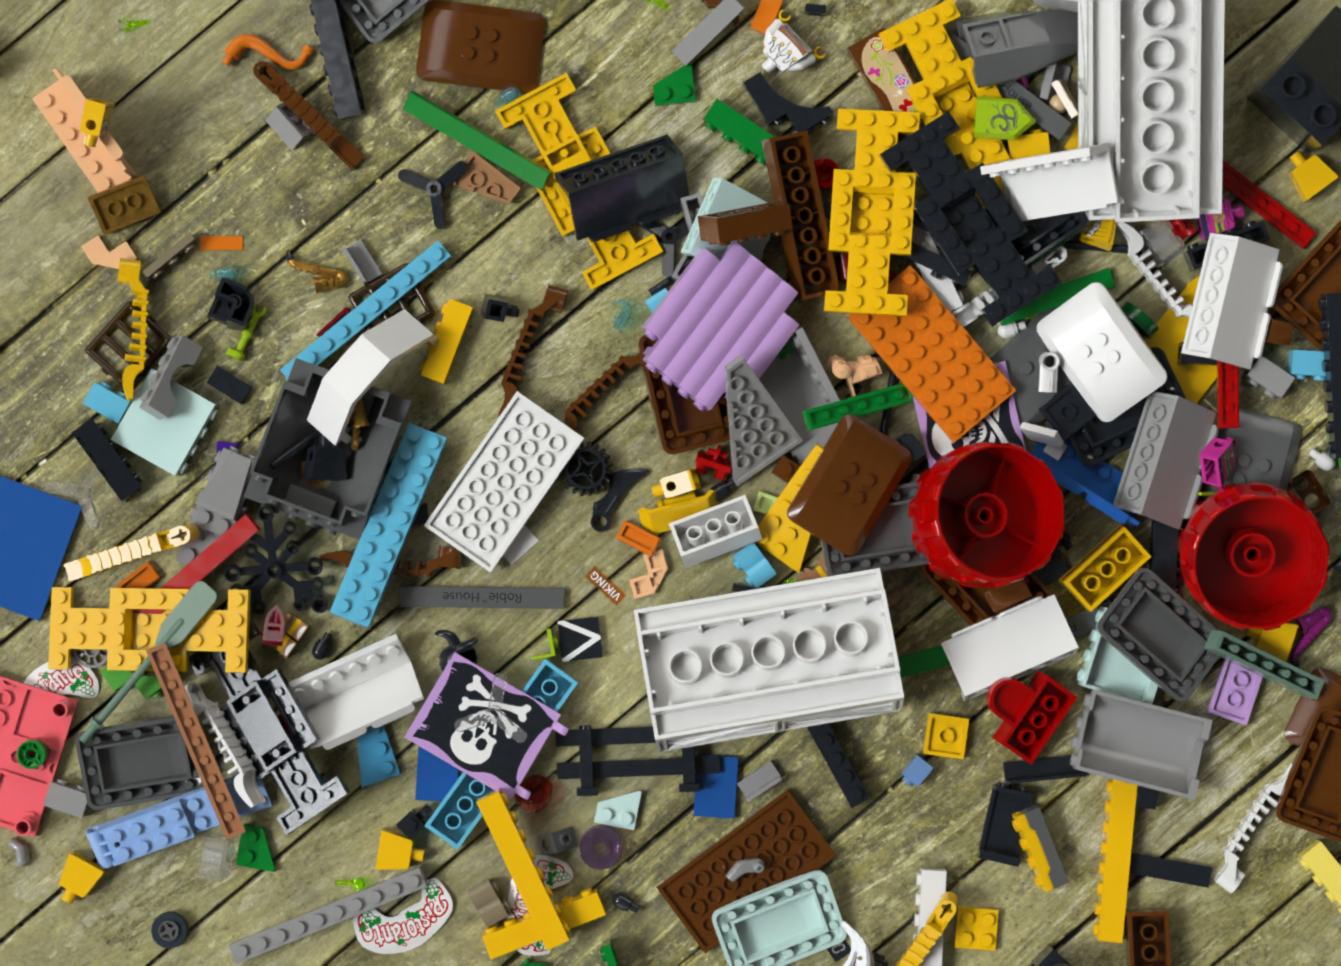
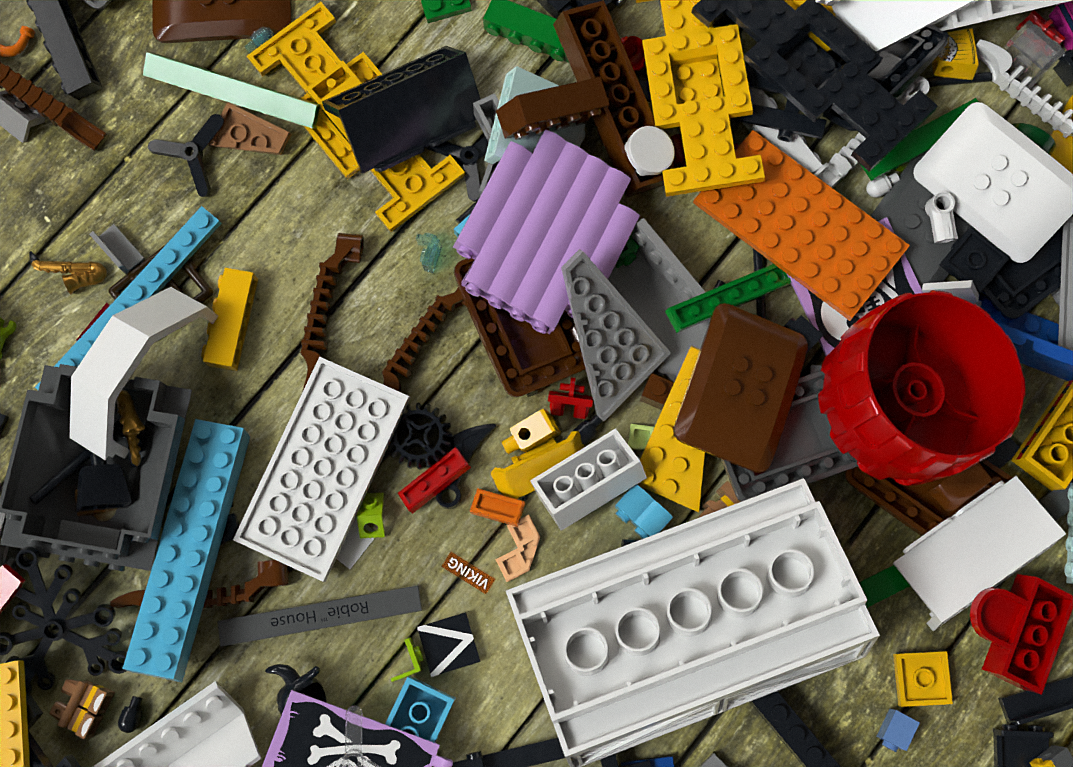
camera: 10 degrees left, 10 degrees down
dark red plate [262,605,285,646] -> none
black brick [481,293,520,322] -> none
light nougat piece [827,354,882,398] -> none
none -> lime bracket [356,493,385,538]
none -> red tile [398,447,471,514]
none -> white tile [625,126,675,176]

